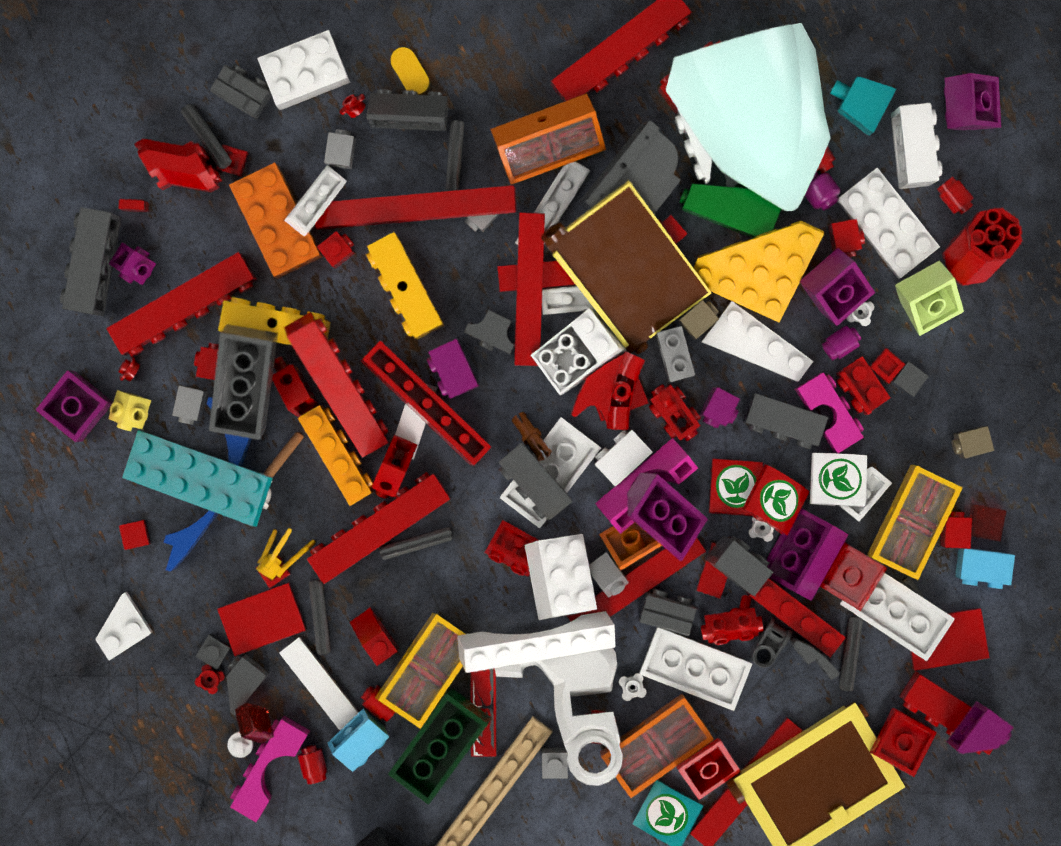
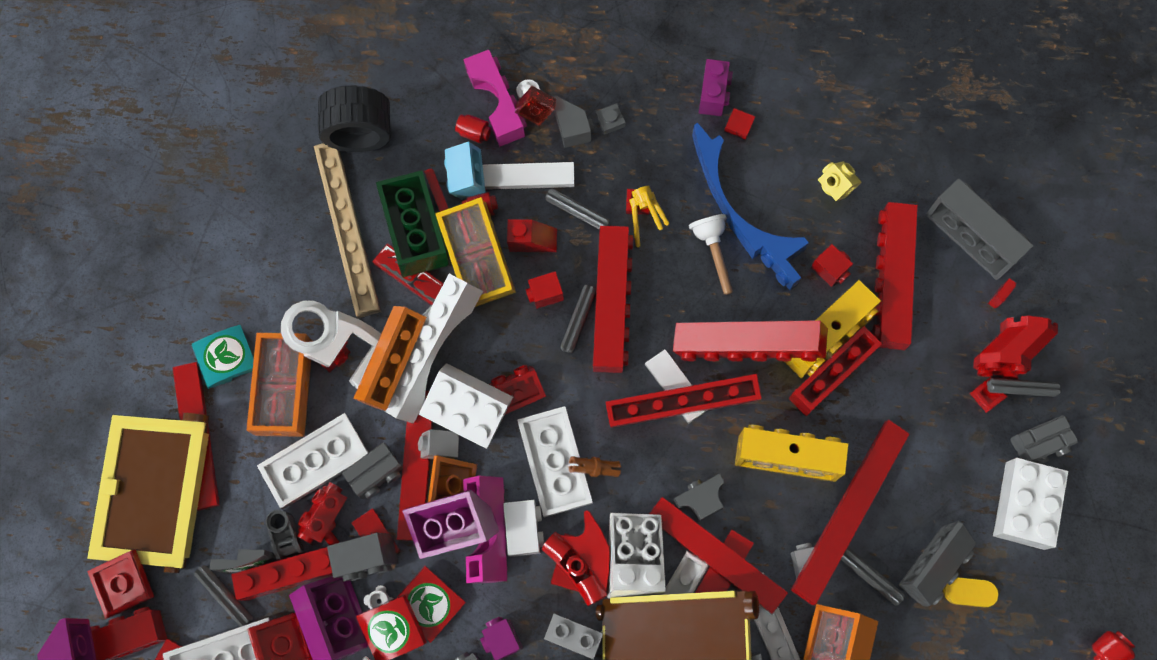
camera: 130 degrees right, 15 degrees down
magenta brick [36,370,113,442] -> none
white wing [95,592,153,660] -> none
magenta brick [109,242,156,285] -> none
red plate [118,357,140,382] -> none
teal plate [122,430,273,527] -> none
light grey brick [172,386,208,425] -> none
red plate [195,664,225,694] -> none
dark grey brick [209,324,278,440] -> none
red tile [217,582,307,656] -> none
orange brick [229,163,323,279] -> none
red torso [272,356,320,417] -> none
white tile [284,165,347,237] -> none
light orange brick [298,405,374,506] -> none
red brick [317,231,355,269] -> none
light grey brick [324,129,356,170] -> none
red plate [340,94,366,118] -> none
red torso [372,435,417,499] -> none
magenta brick [426,339,479,399] -> none
dark grey slope [498,442,573,520] -> none
light grey brick [542,748,568,779] -> none
white plate [619,673,647,701] -> none
red brick [649,384,701,442] -> none
red slope [676,737,741,800] -> none
none -> orange brick [353,306,427,411]
none -> red tile [424,168,449,212]
none -> red brick [525,271,564,309]
none -> magenta brick [699,59,733,116]
none -> red brick [789,326,882,416]

